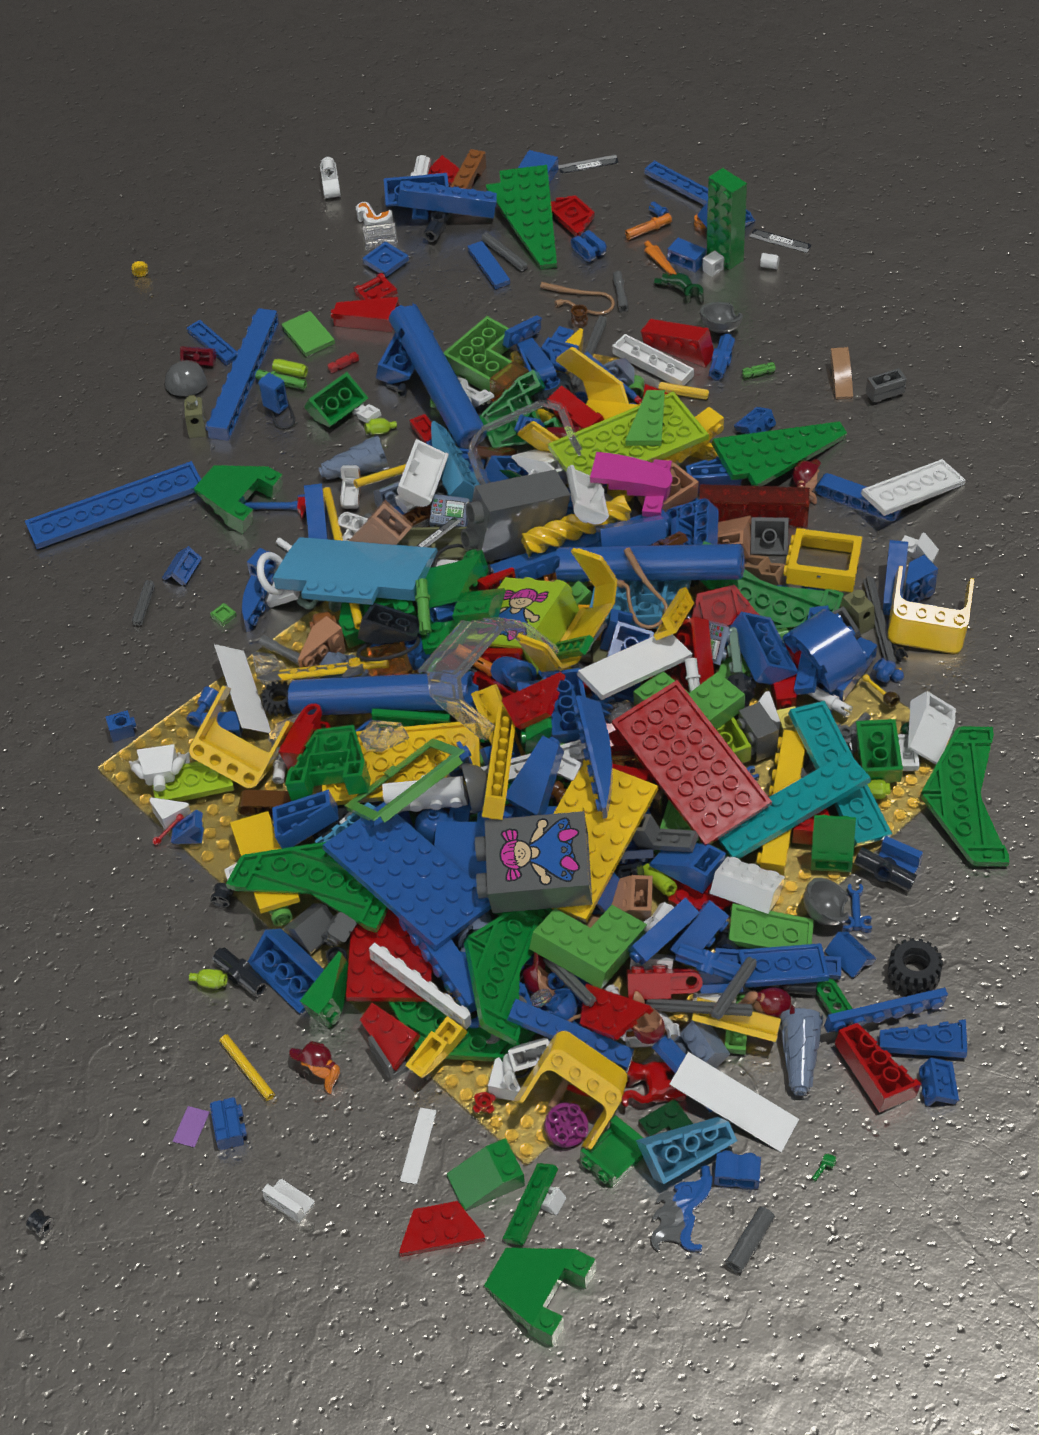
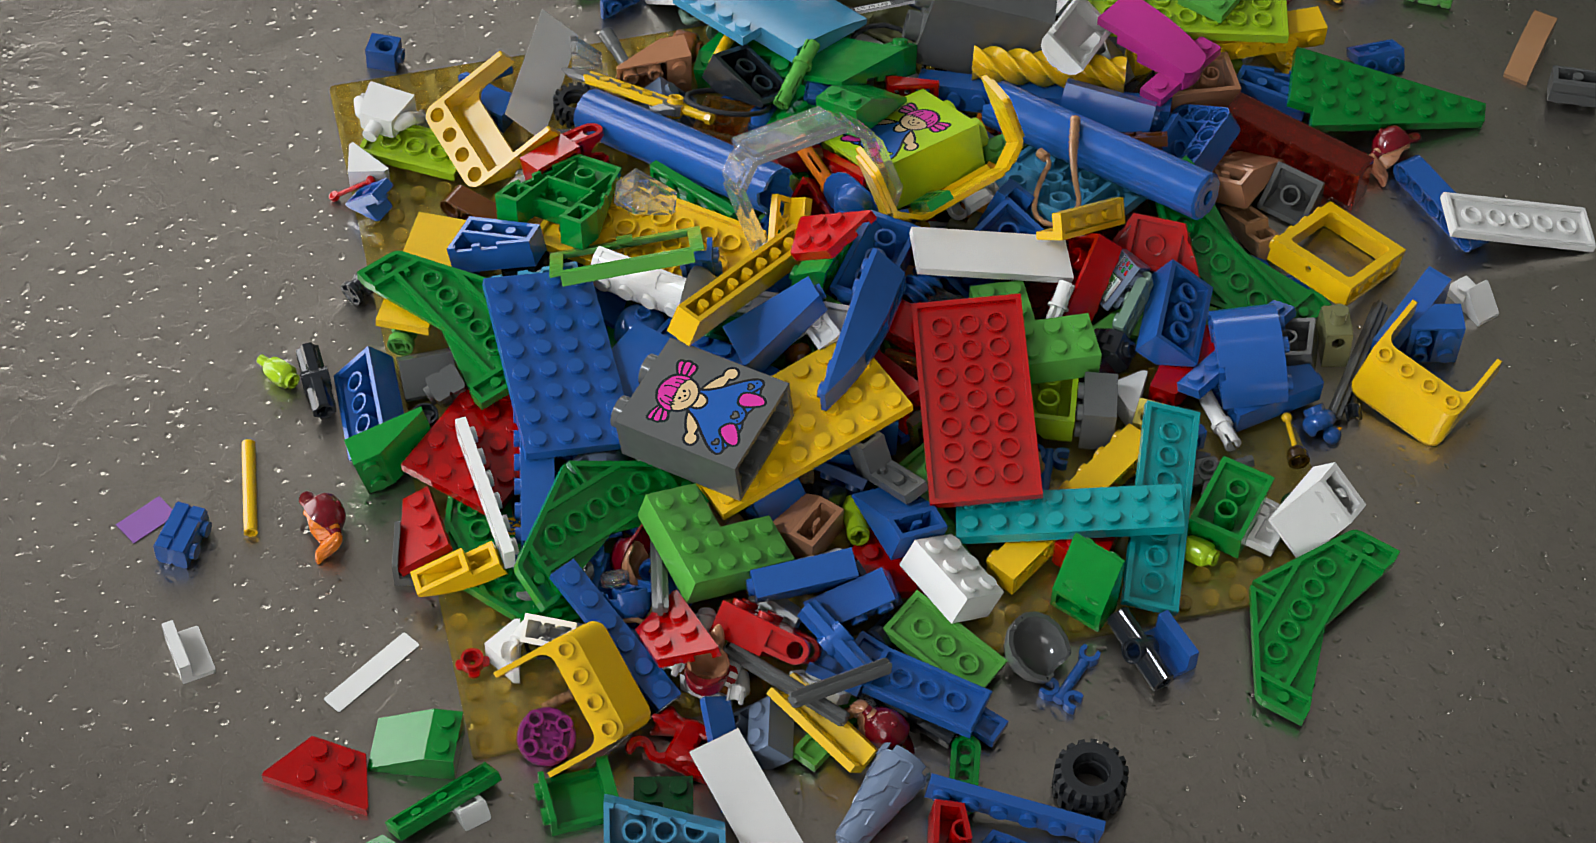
camera: 25 degrees right, 0 degrees up
blue panel [825,932,877,977] -> none

